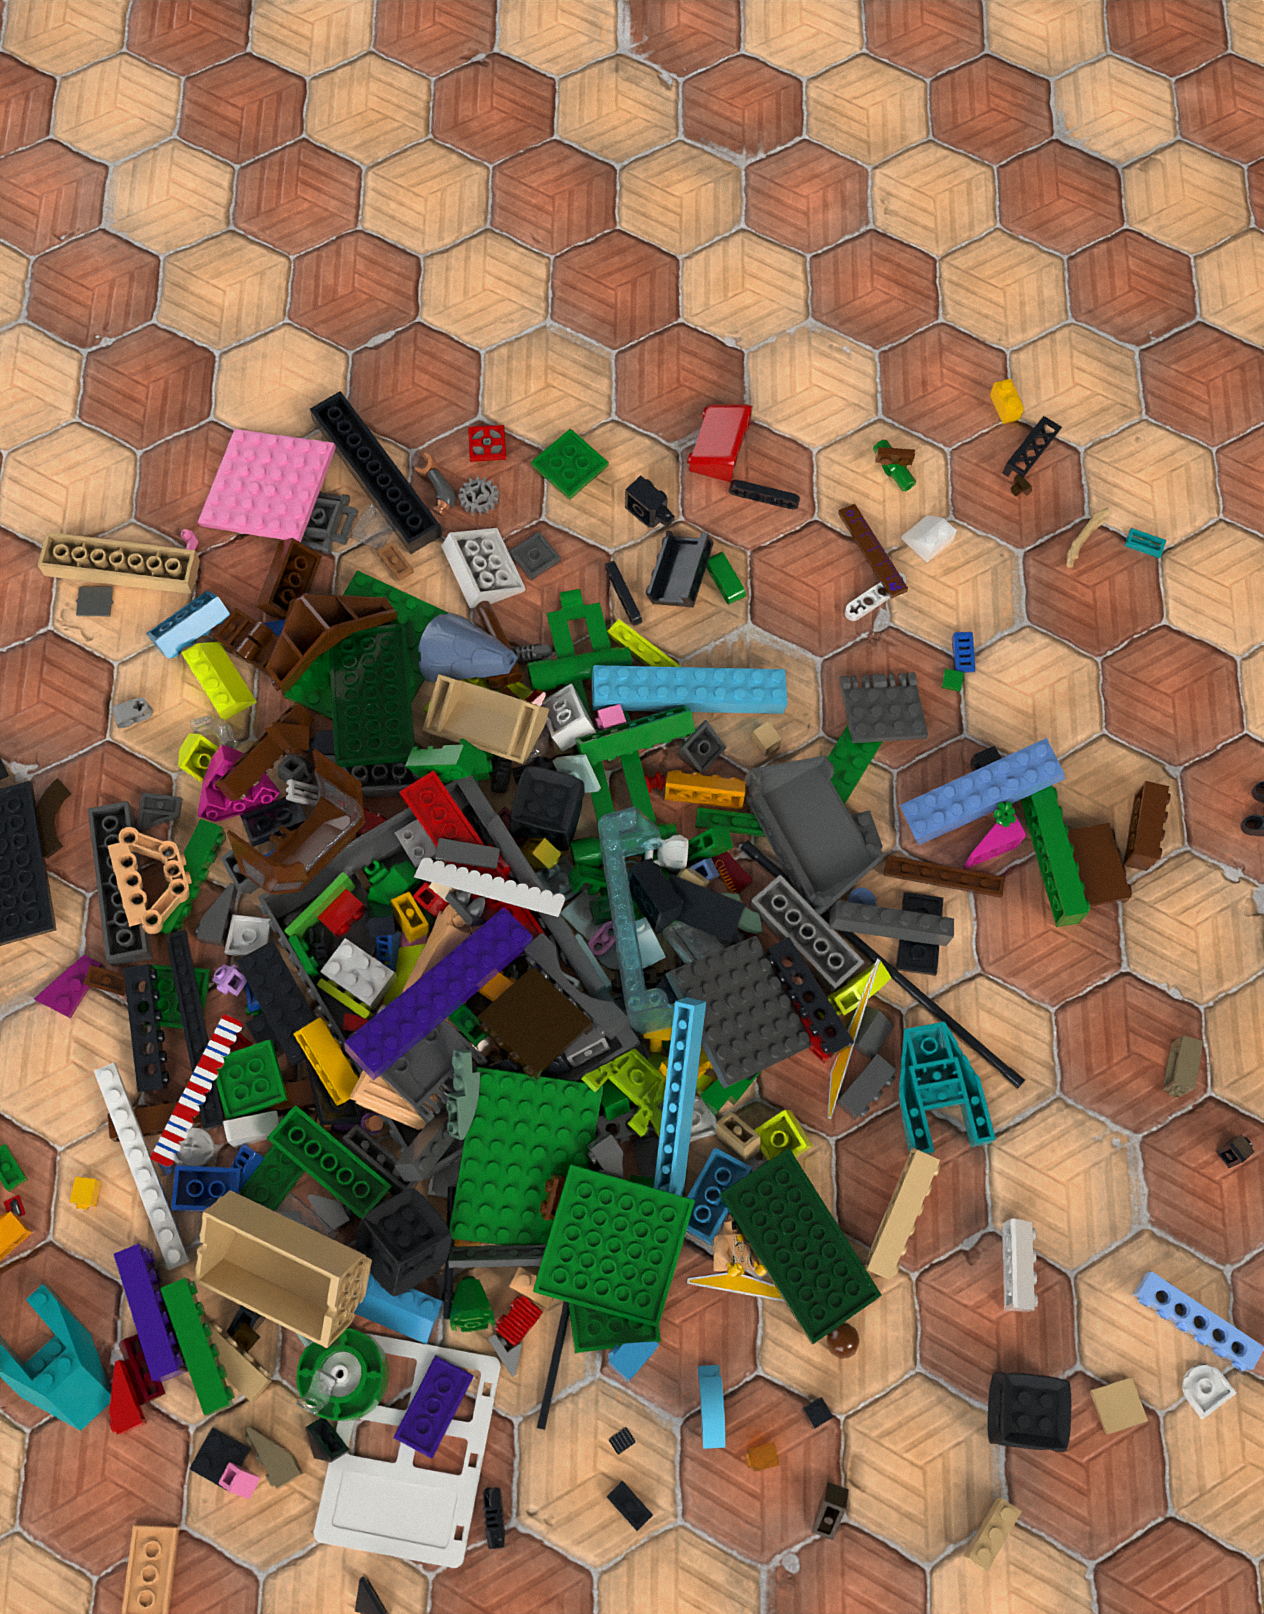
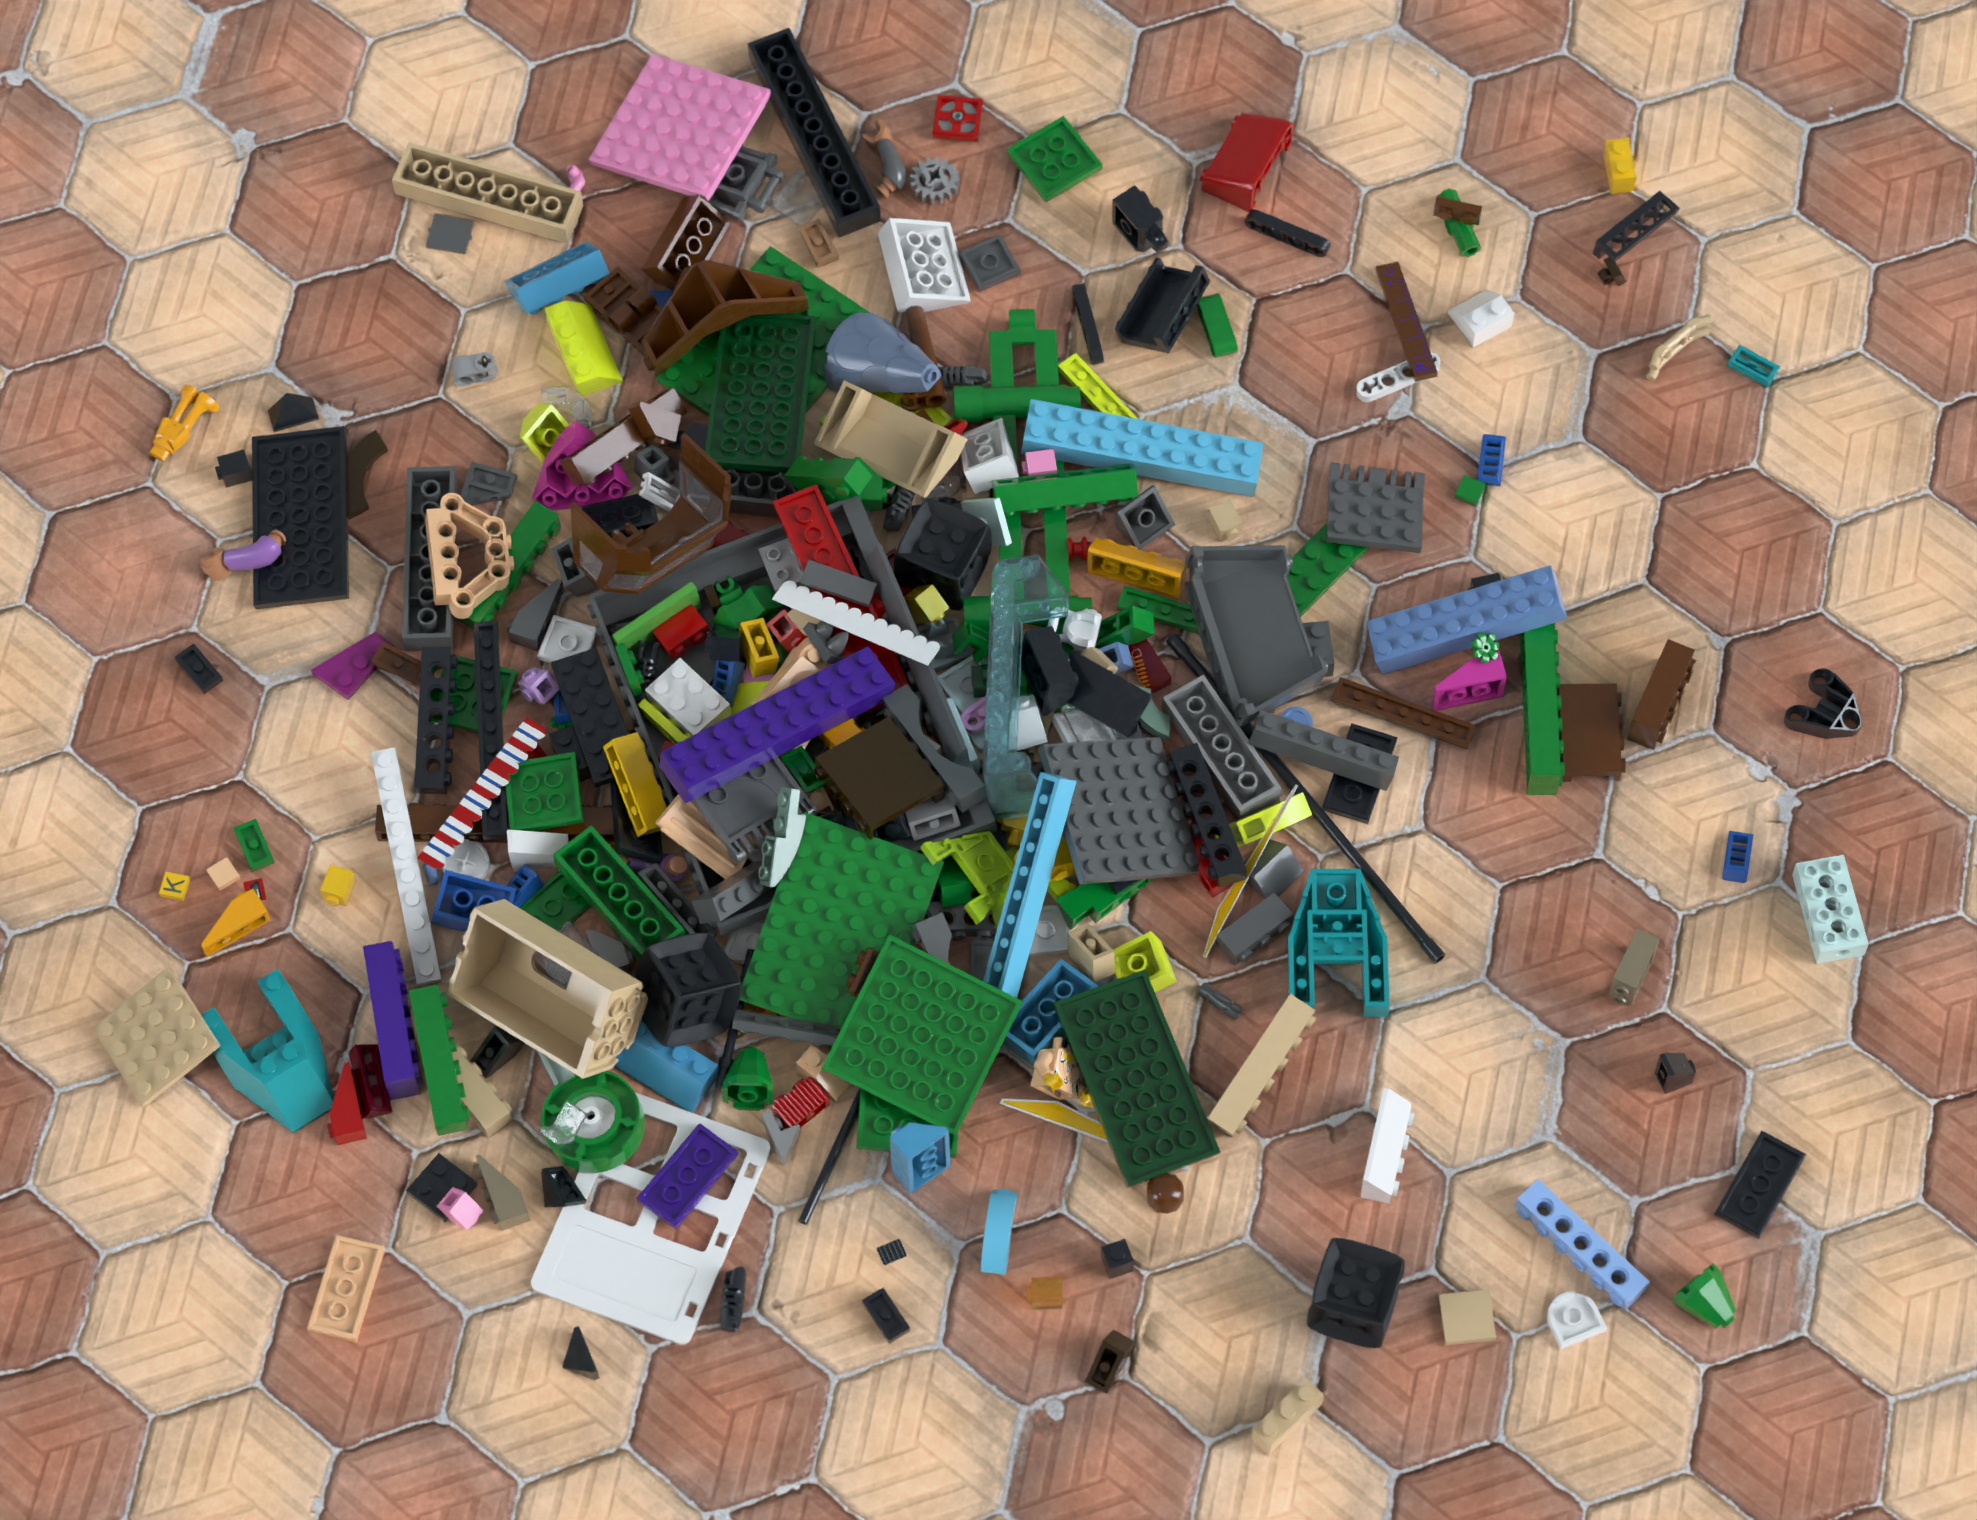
camera: 15 degrees right, 5 degrees down
dark brown tile [232,1322,261,1353] -> none
none -> dark grey axle [1198,983,1242,1019]
none -> blue slope [1722,831,1754,883]

